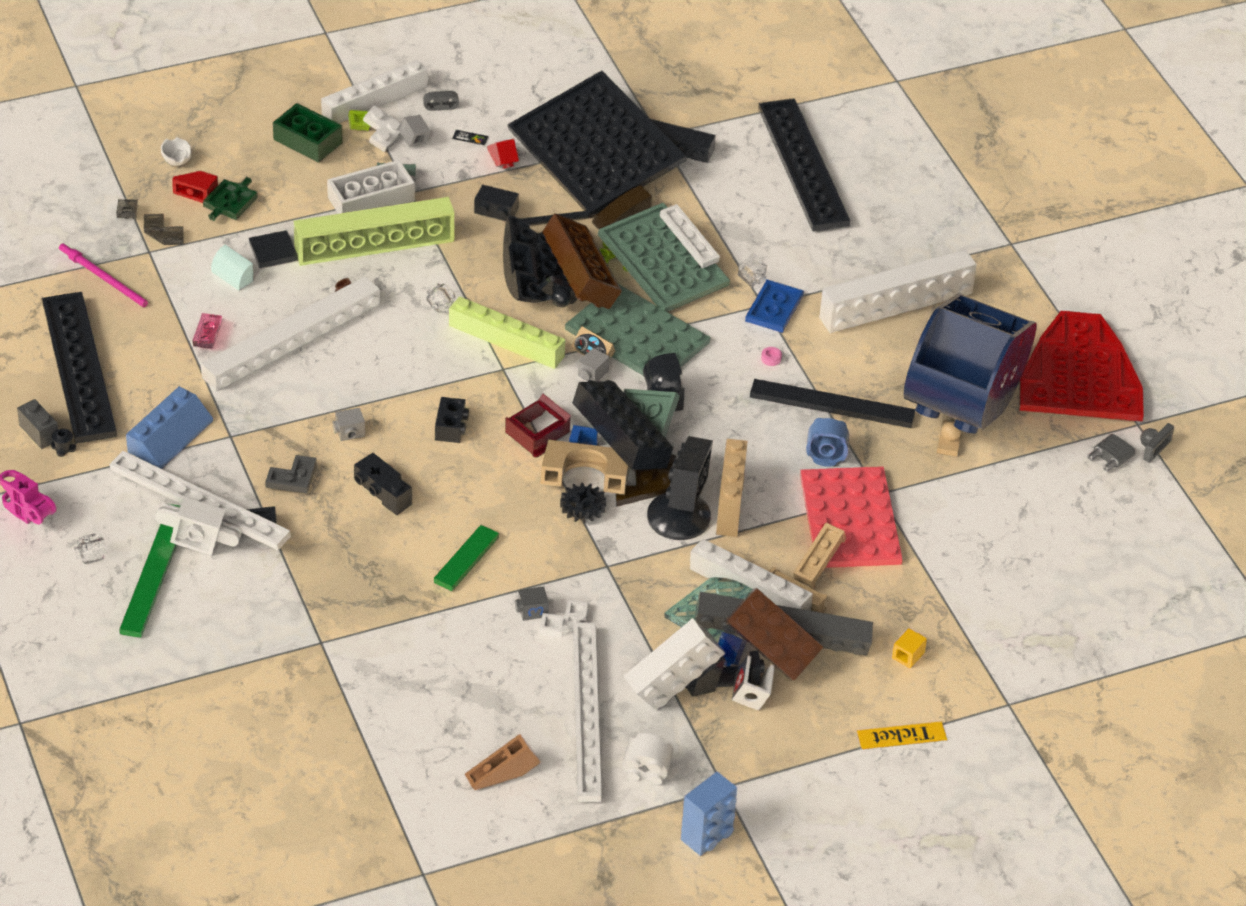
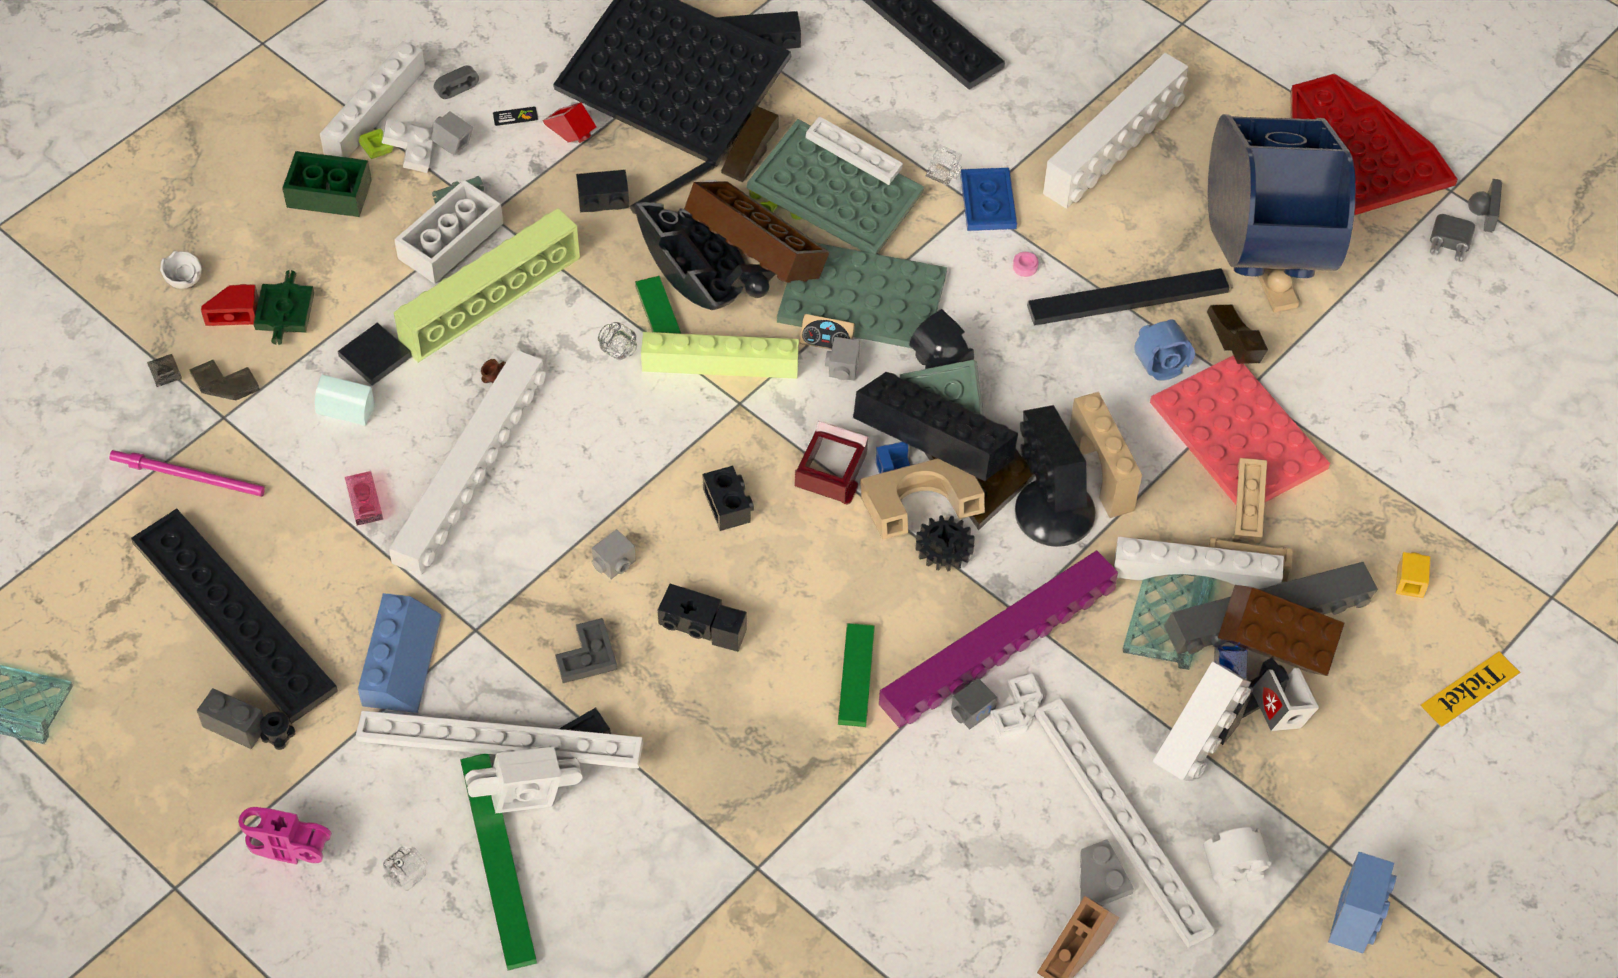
camera: 25 degrees left, 10 degrees up
none -> green tile [635,276,681,334]
none -> magenta brick [879,550,1118,728]
none -> light grey wing [1080,839,1134,906]
none -> dark brown slope [1207,304,1268,364]

